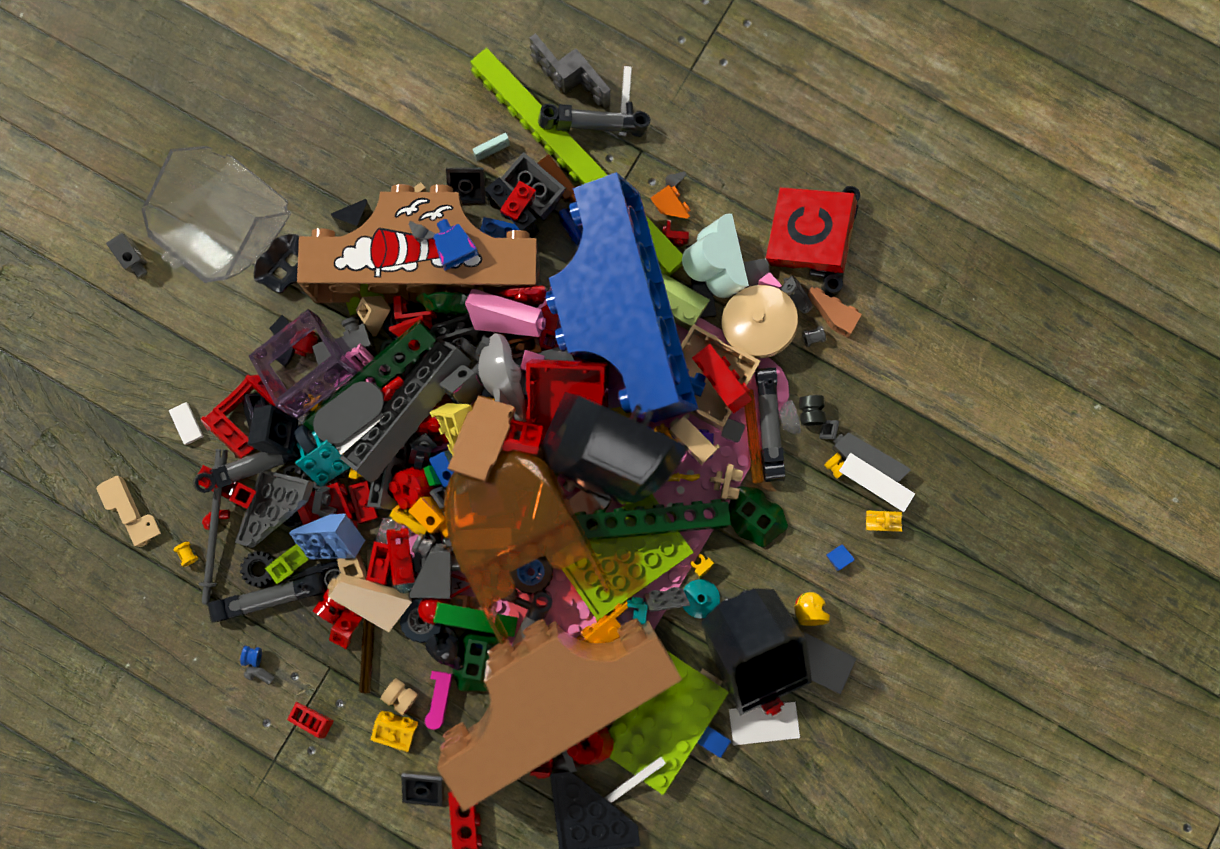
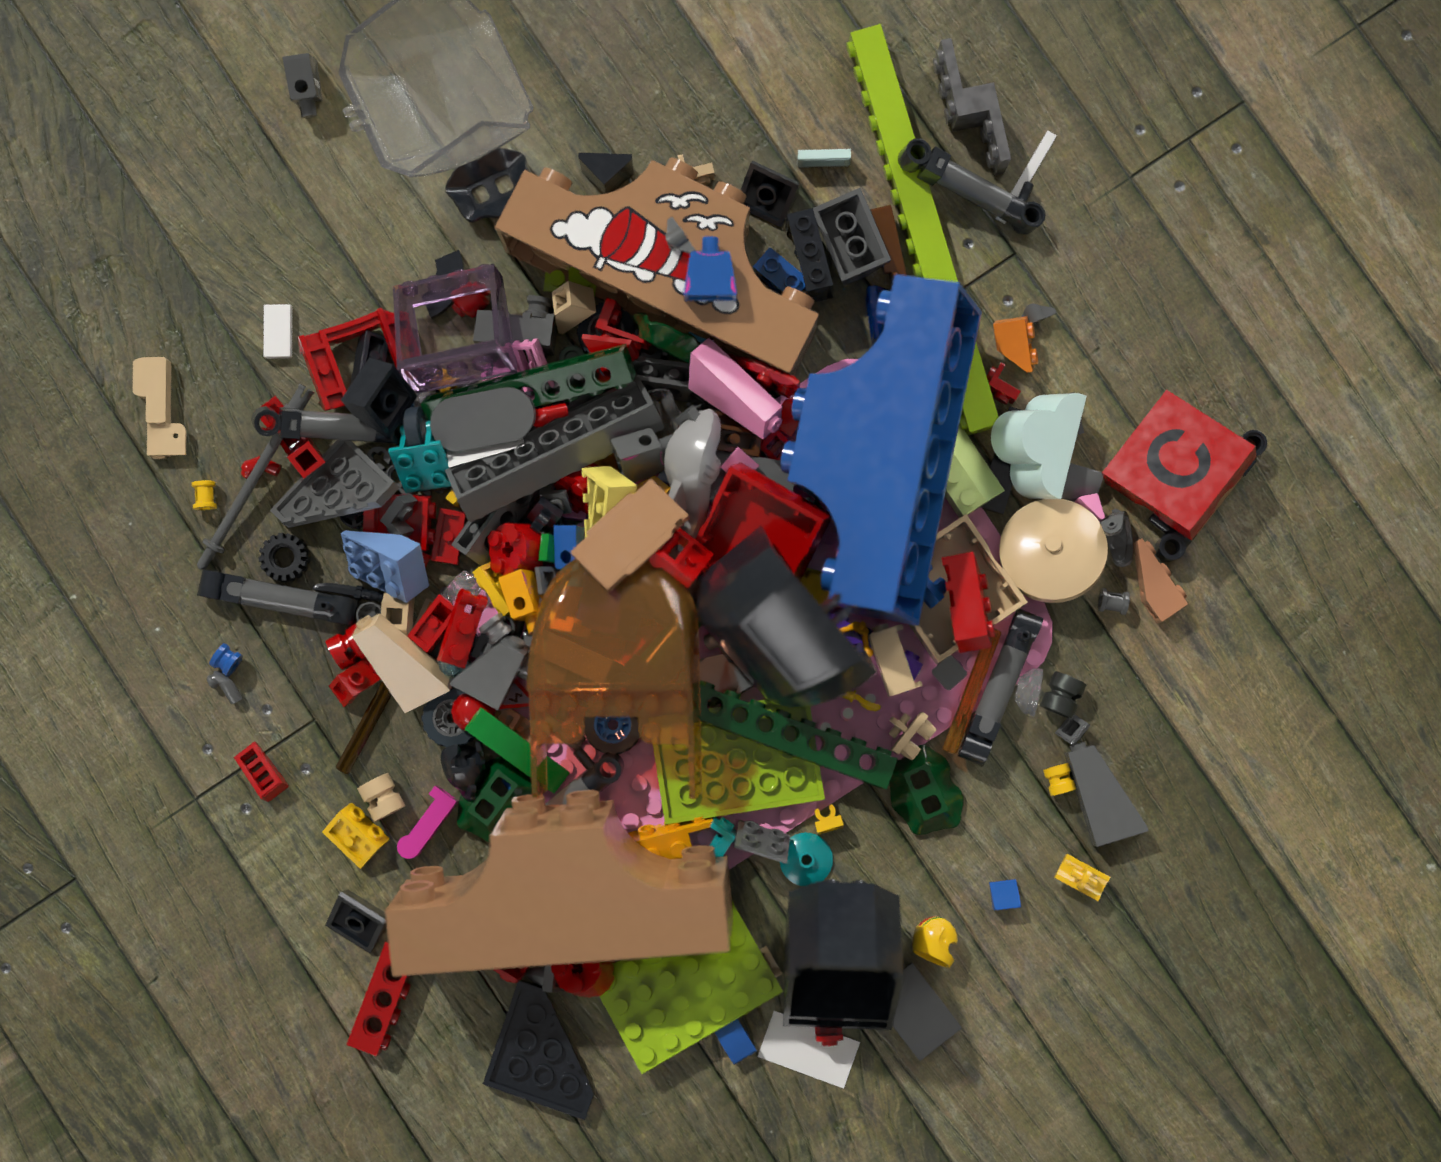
camera: 30 degrees right, 5 degrees up
lime slope [265,544,309,584] -> none
red bracket [500,181,536,221] -> none
white sticker [605,757,666,803] -> none
white sticker [839,453,915,512] -> none

